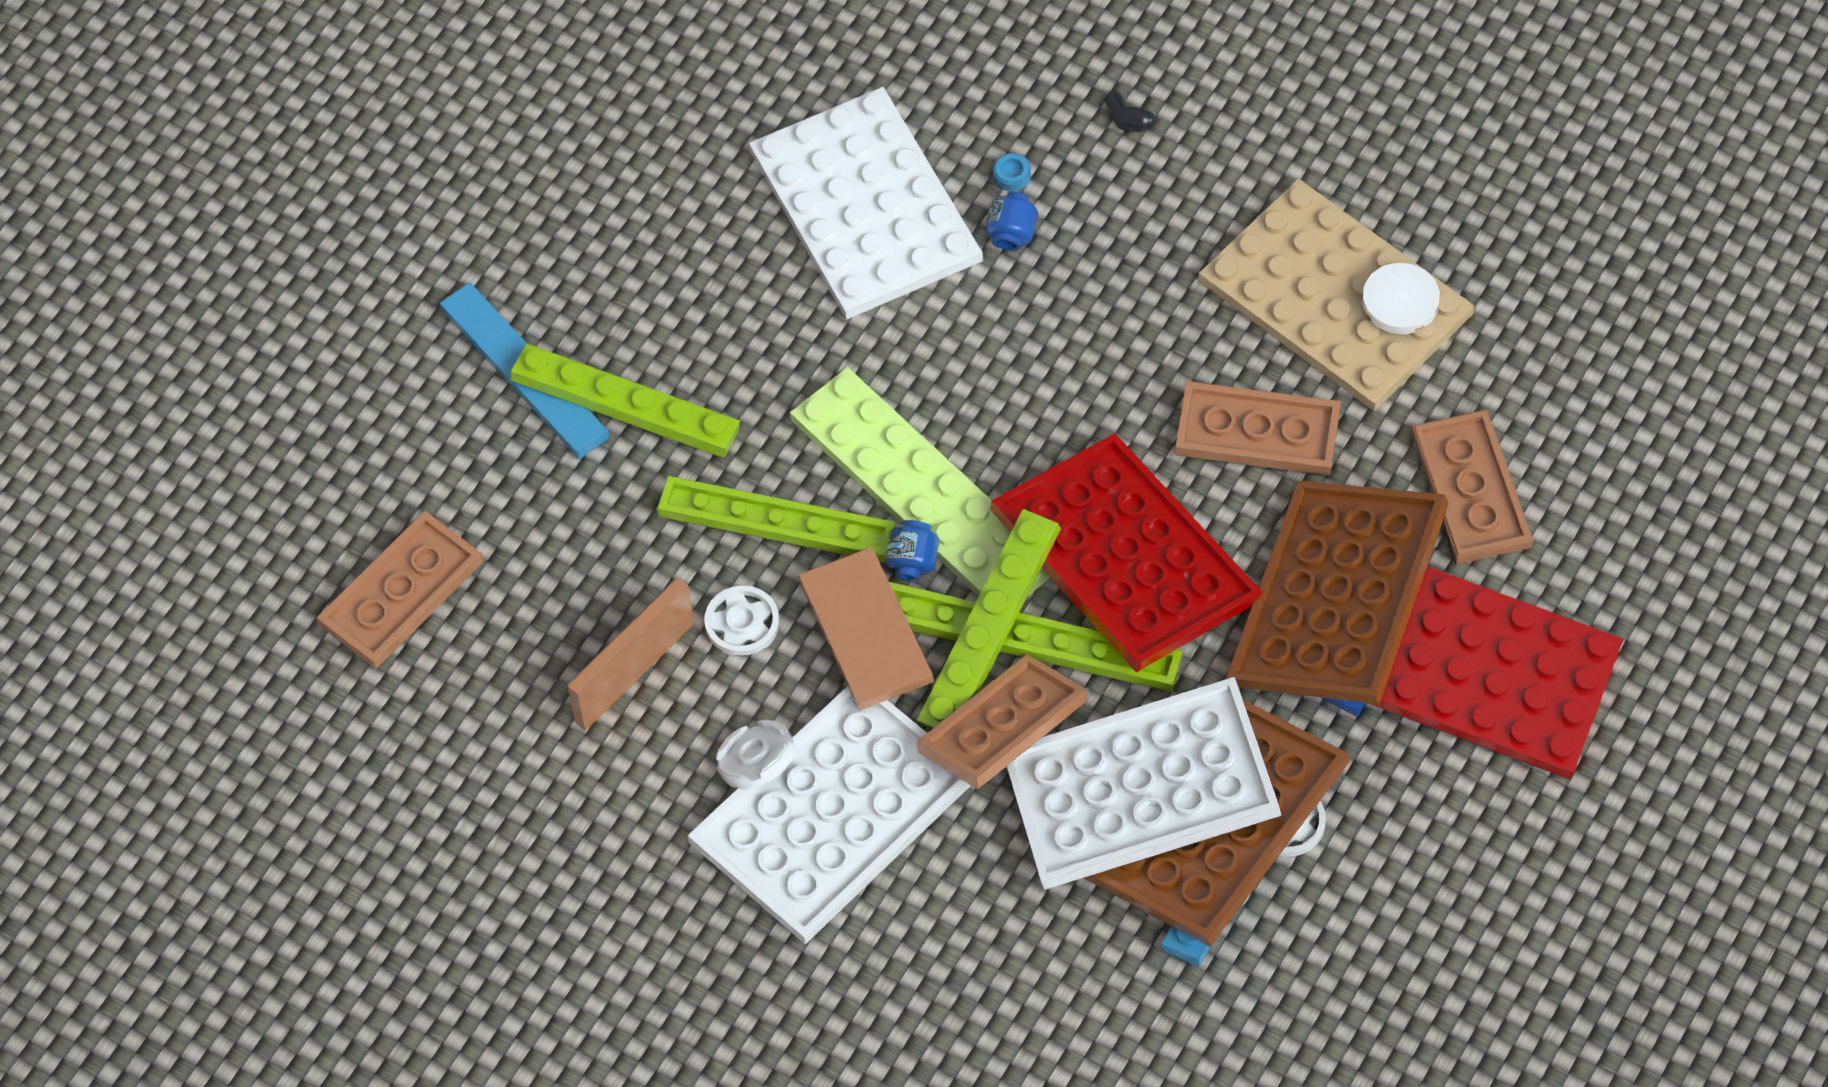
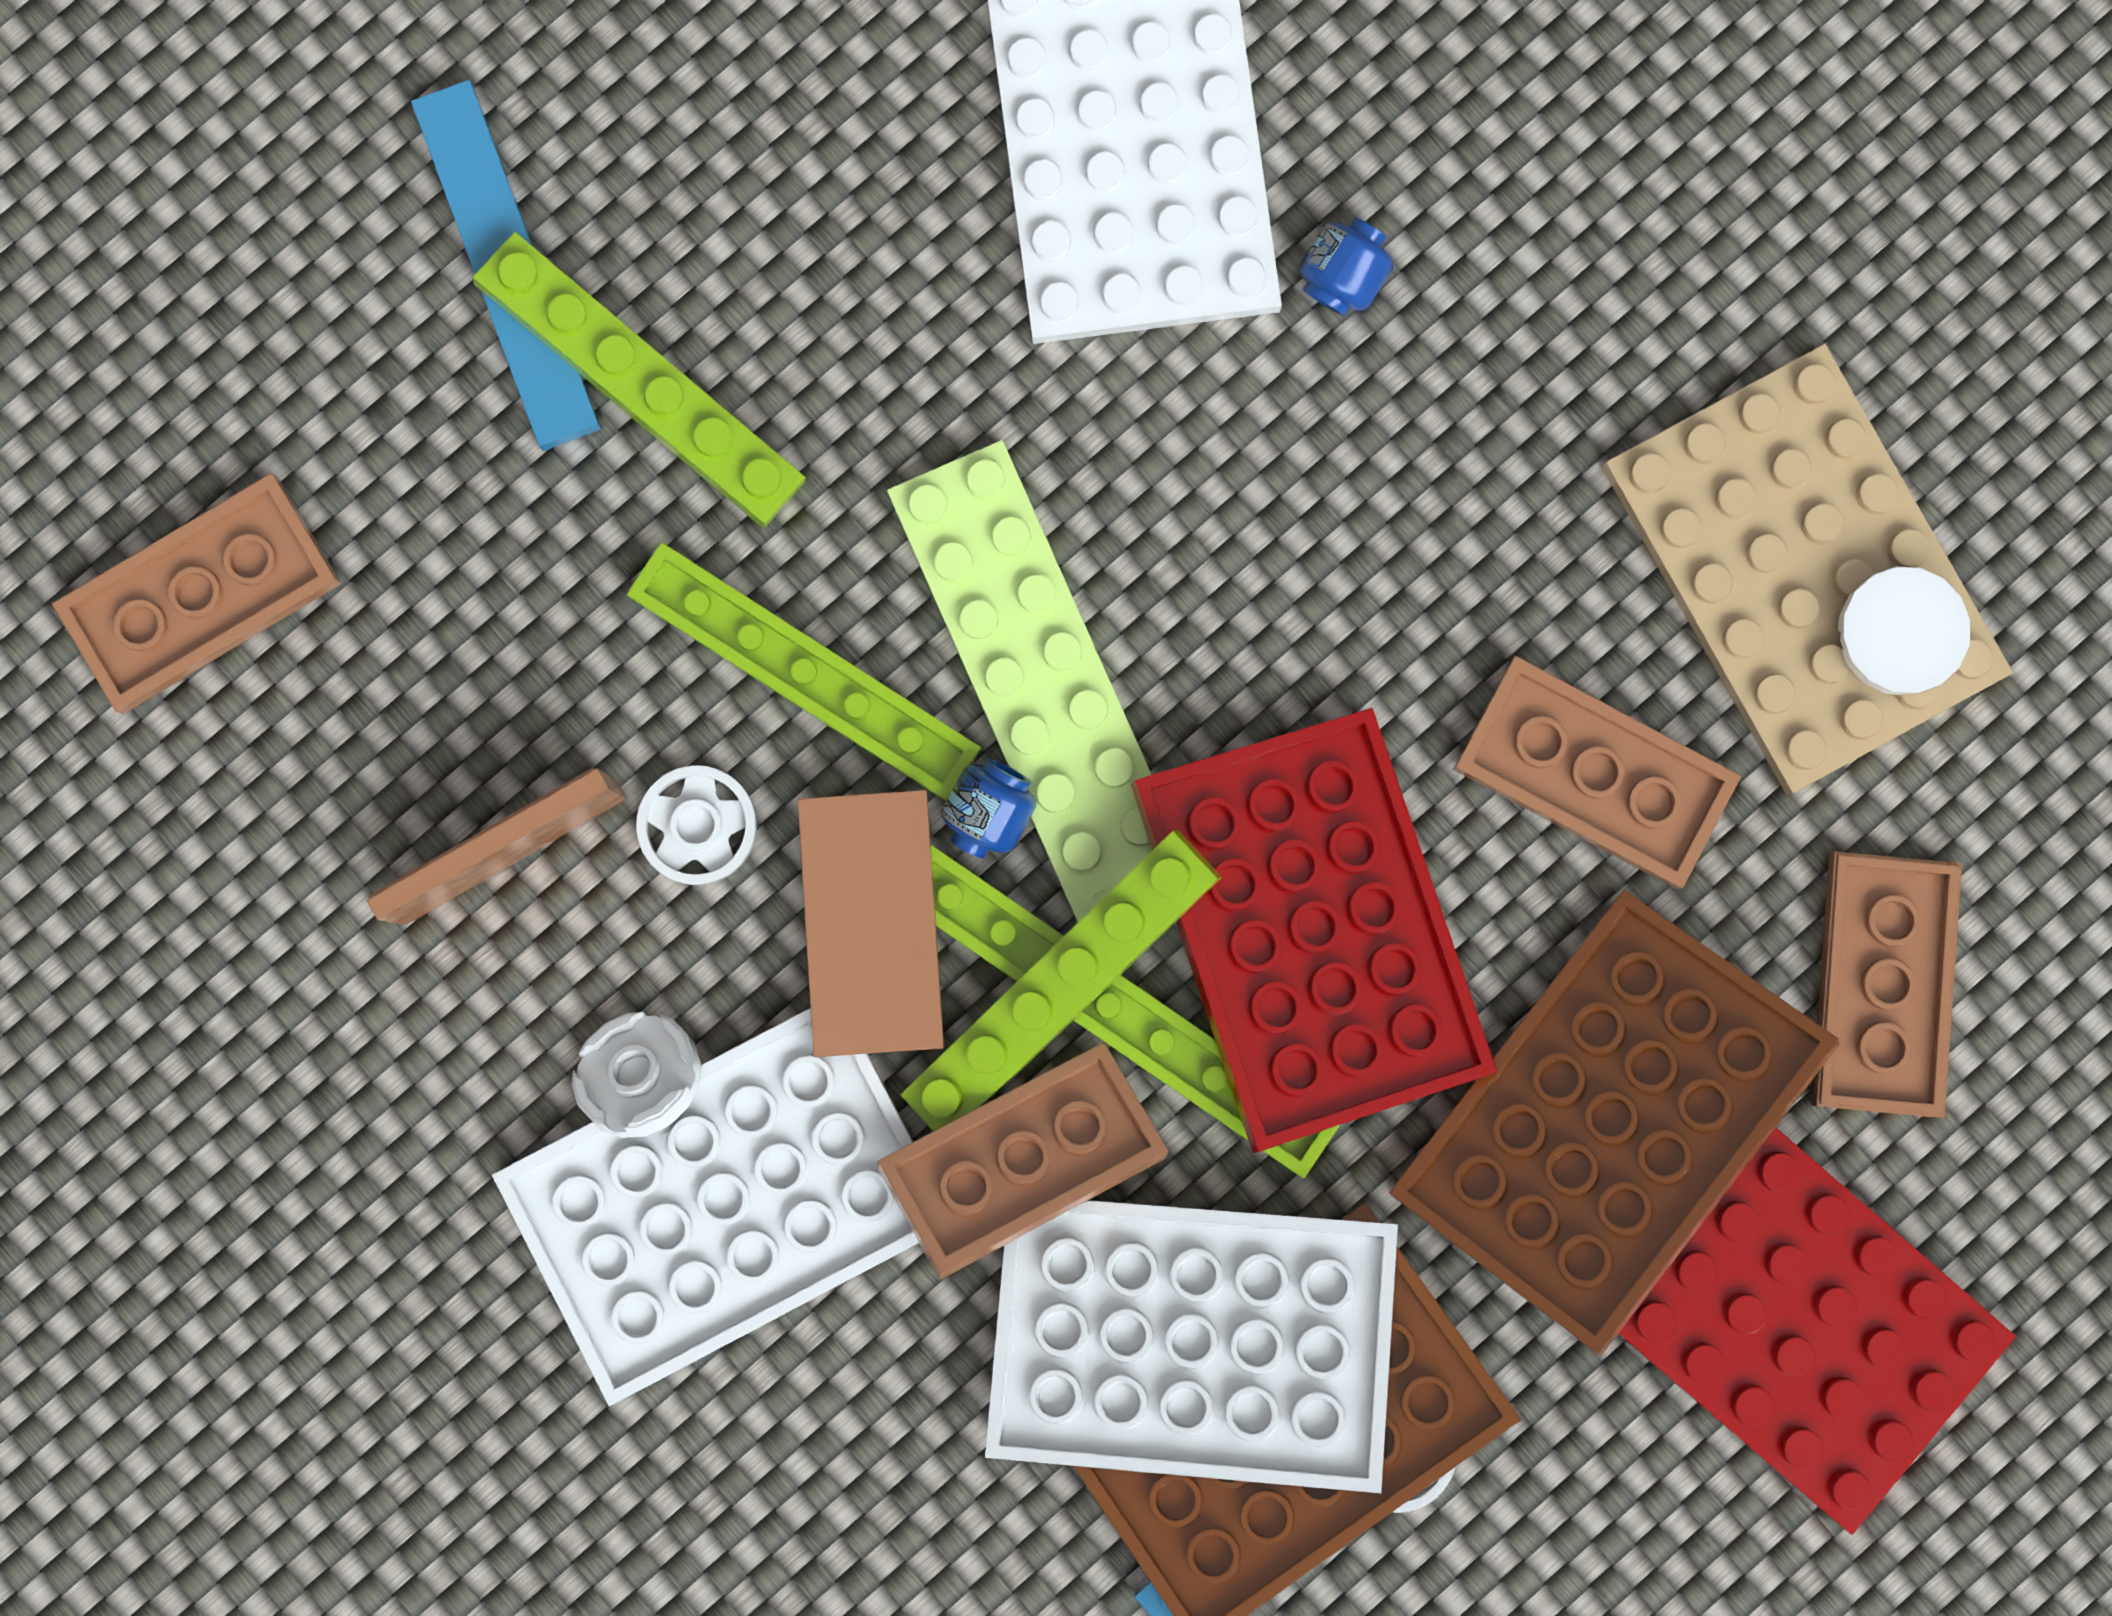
camera: 15 degrees right, 25 degrees up
dark azure tile [993,153,1031,192] -> none
black arm [1104,92,1155,132] -> none

